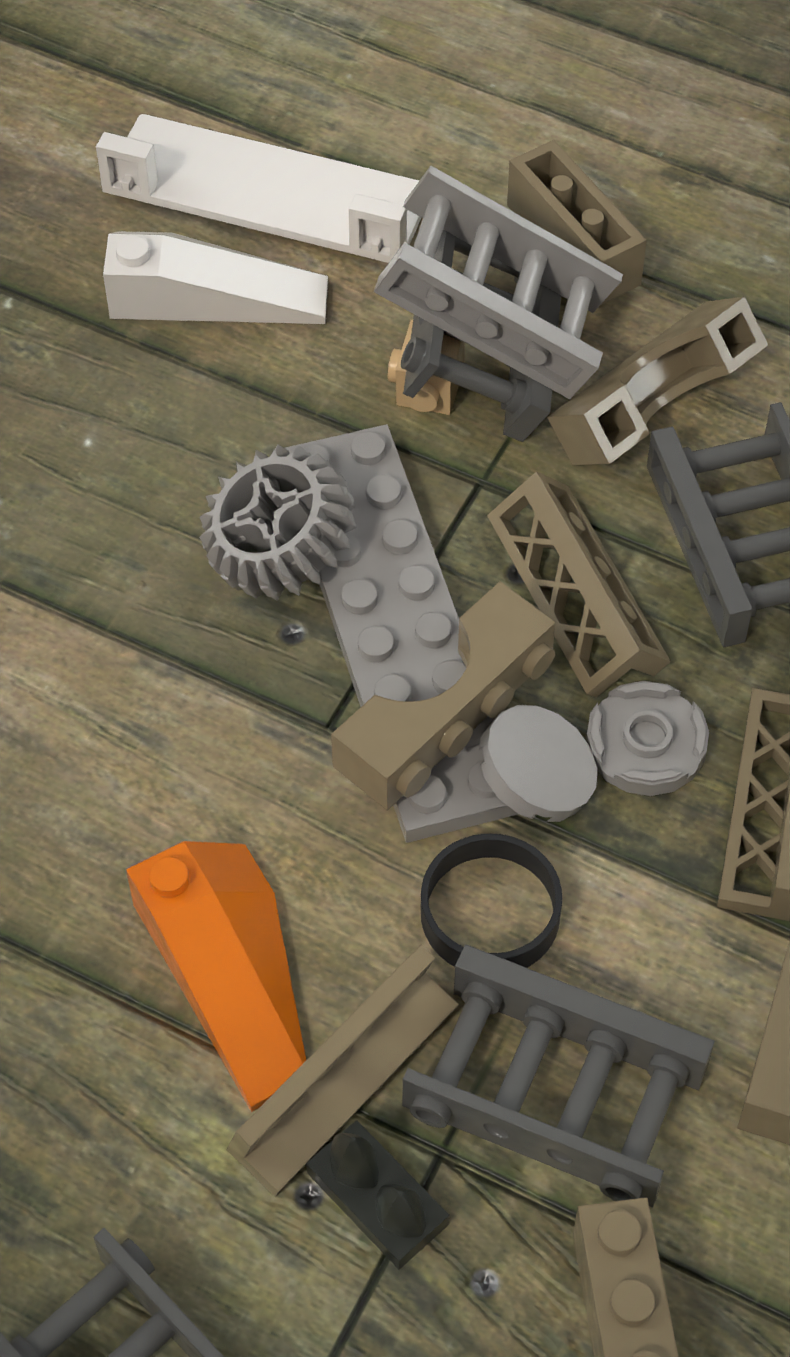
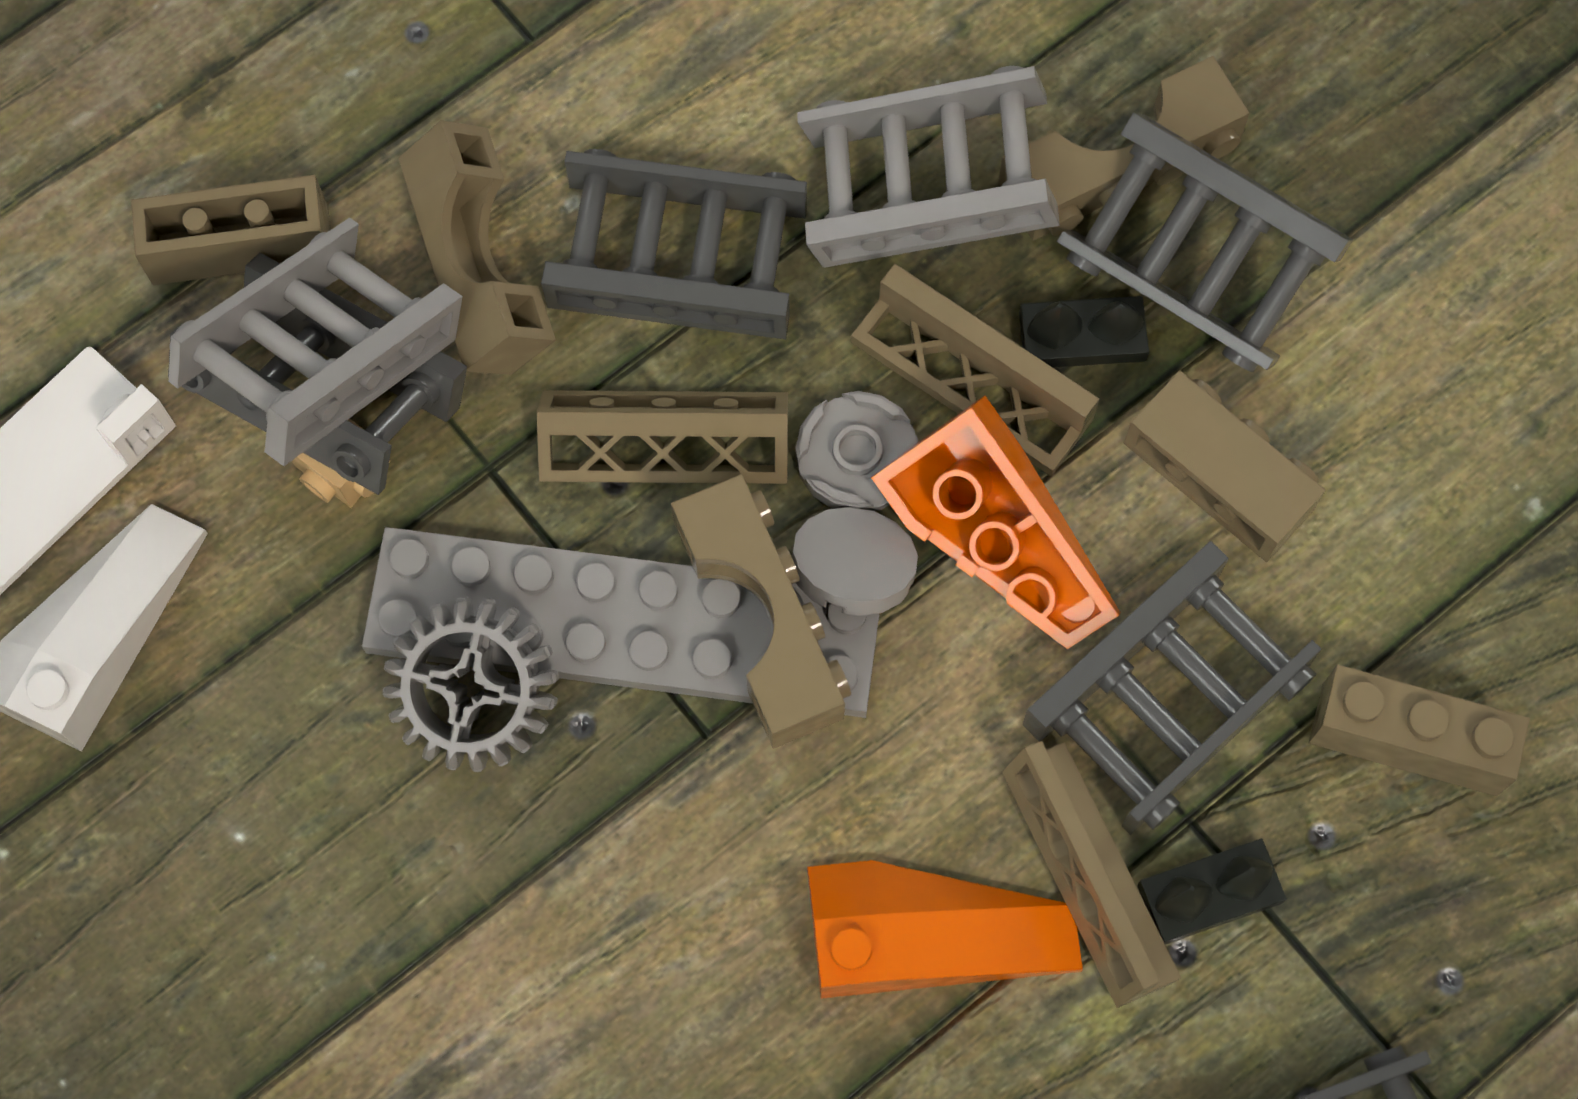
camera: 65 degrees left, 15 degrees up
black tyre [421,833,562,968] -> none
none -> orange wedge [871,396,1121,649]

